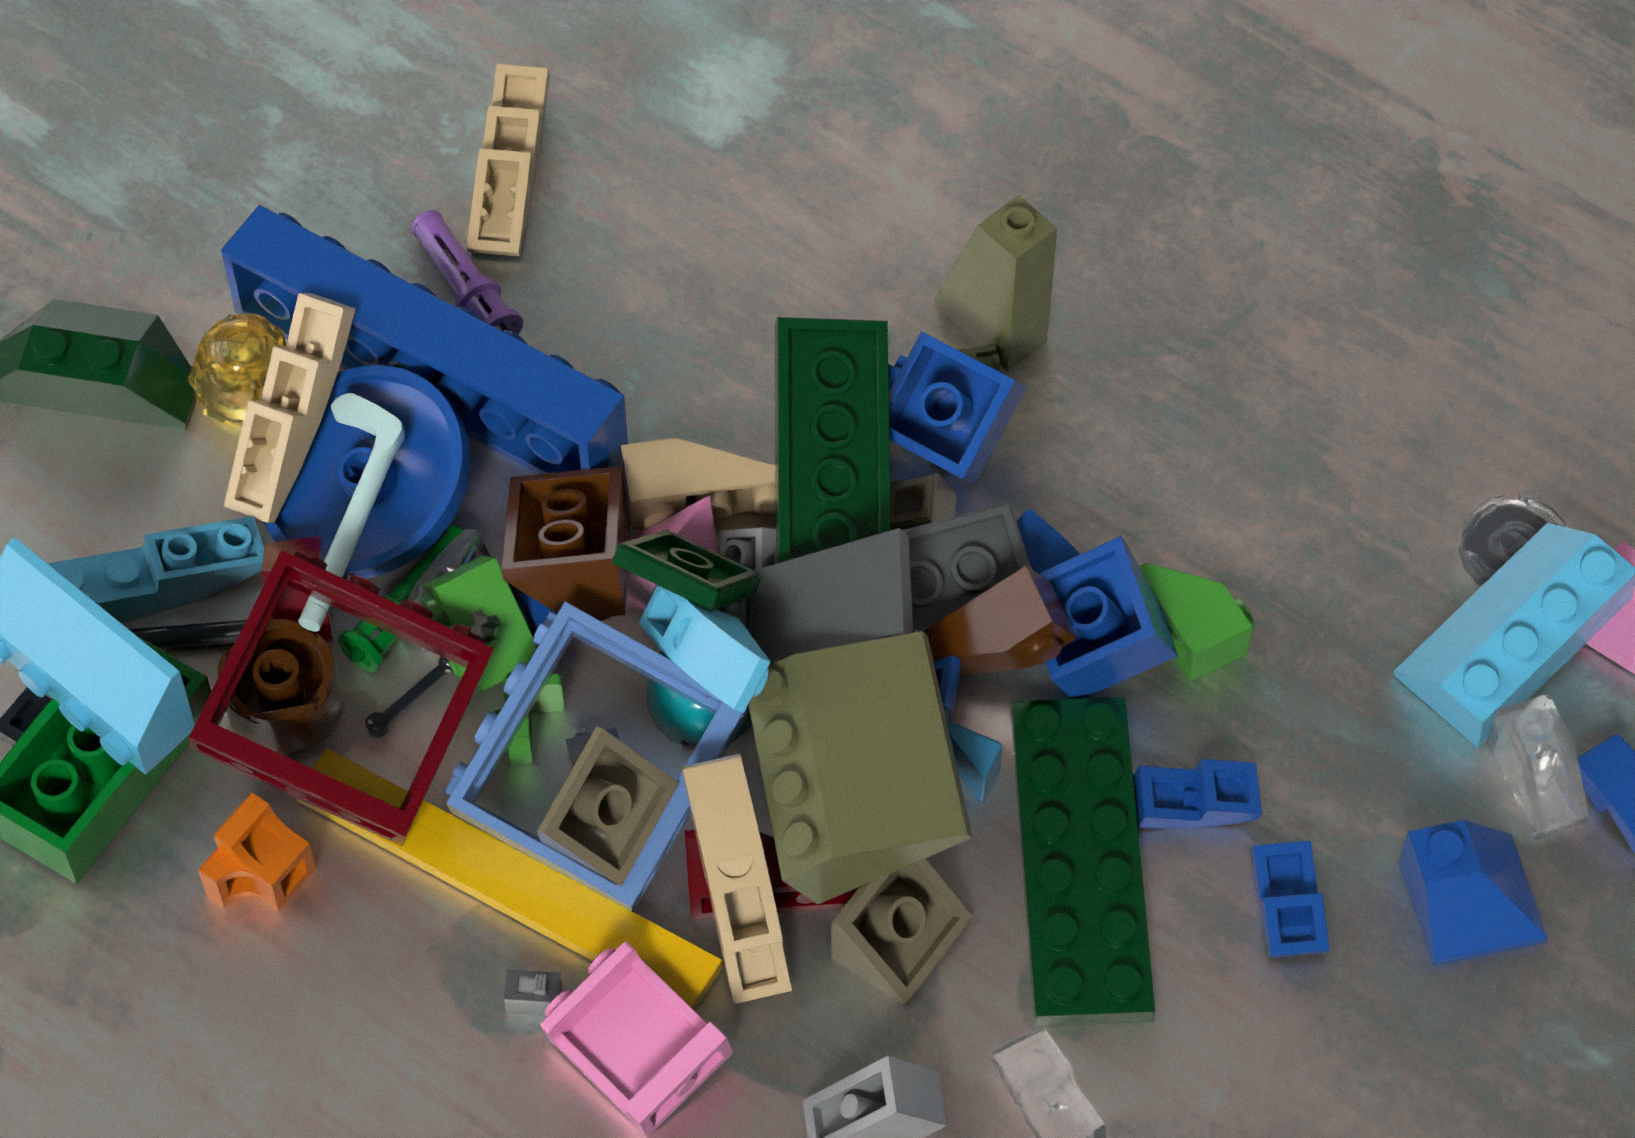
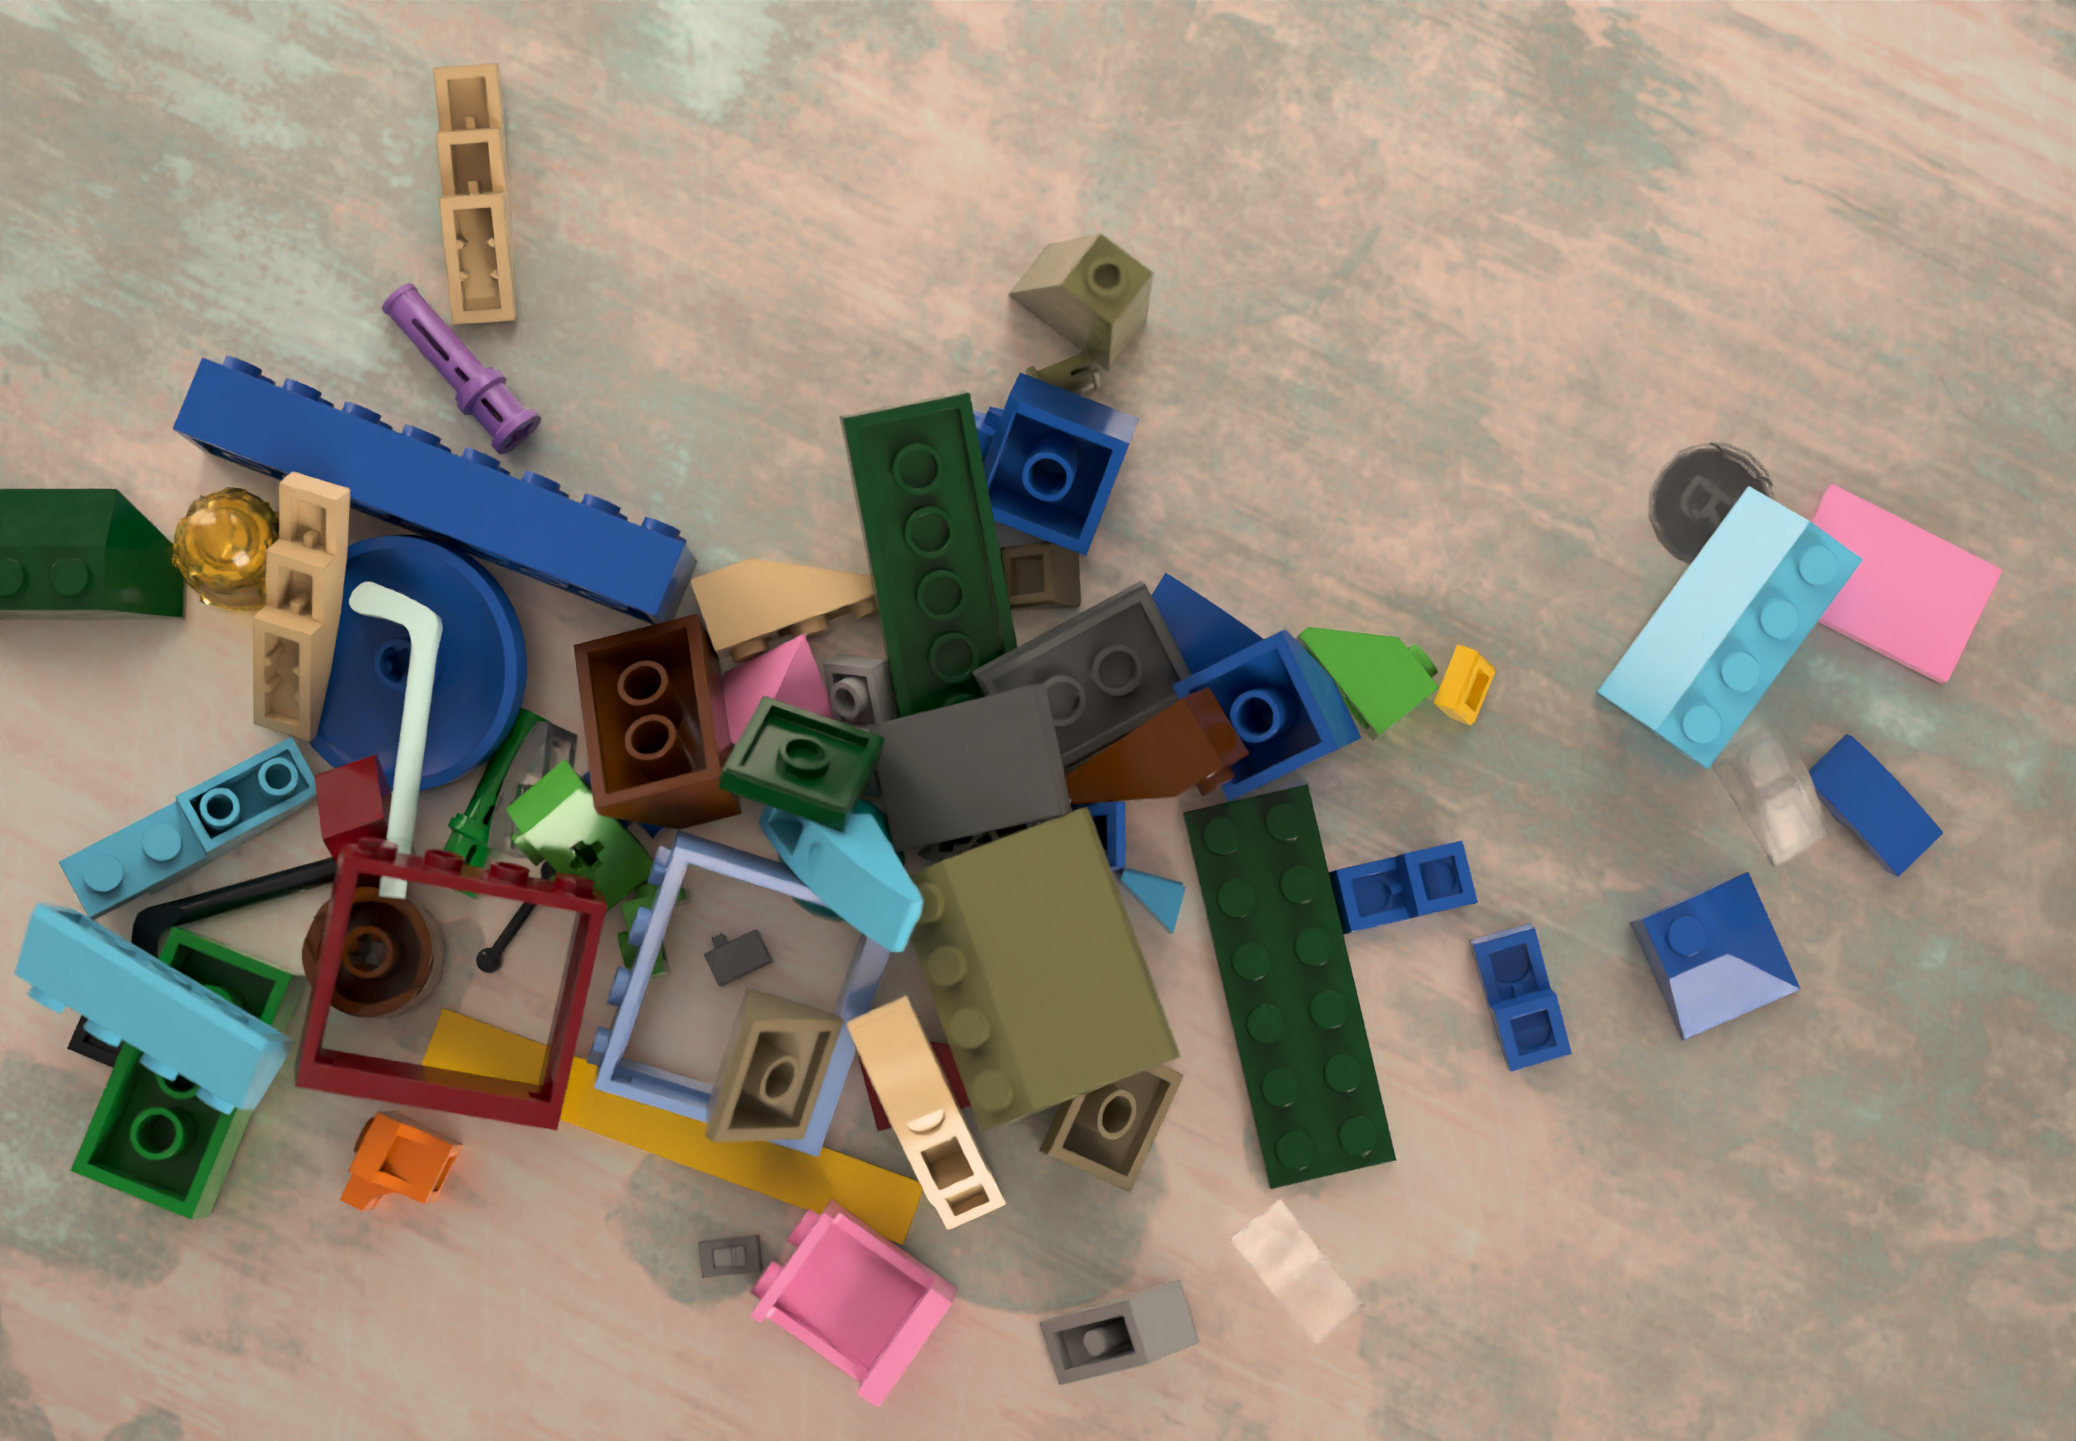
camera: 10 degrees left, 25 degrees up
none -> yellow tile [1433,644,1496,726]

